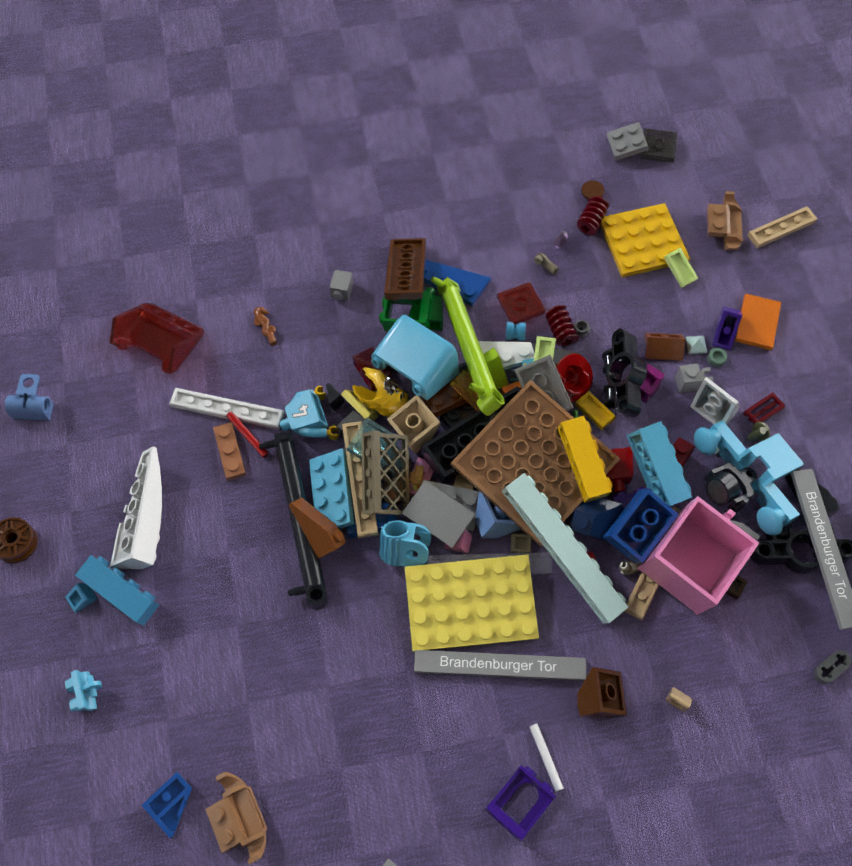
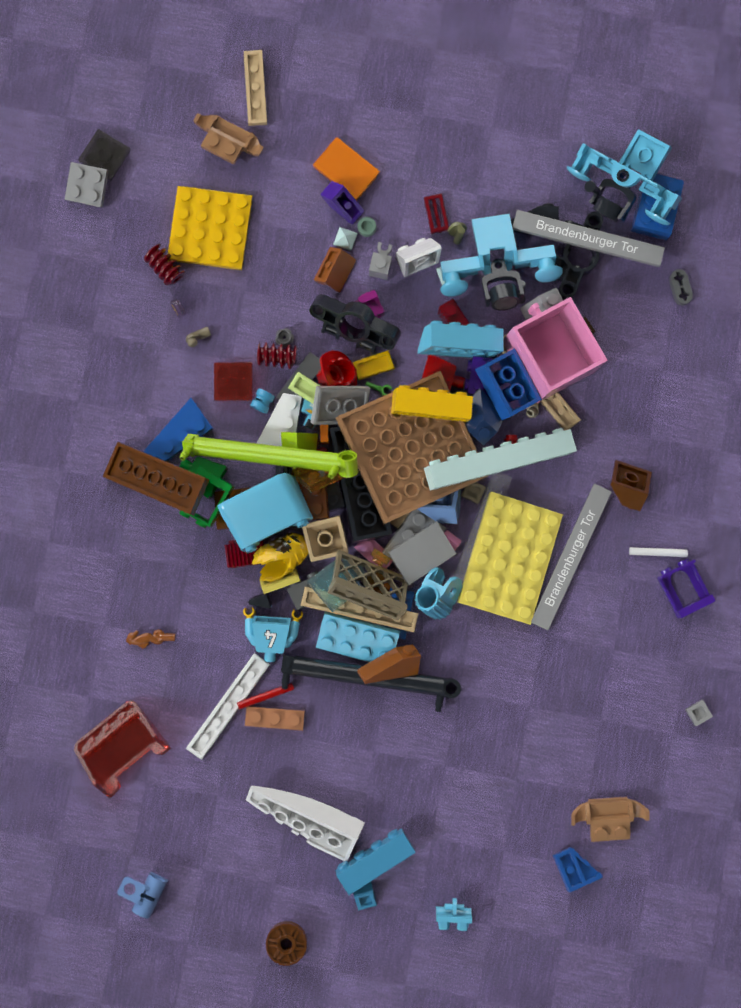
camera: 70 degrees left, 20 degrees up
light grey brick [329,270,354,301] -> none
reddish brown piece [581,180,605,200] -> none
yellowish green tile [664,248,698,288] -> none
tan slope [665,687,692,712] -> none

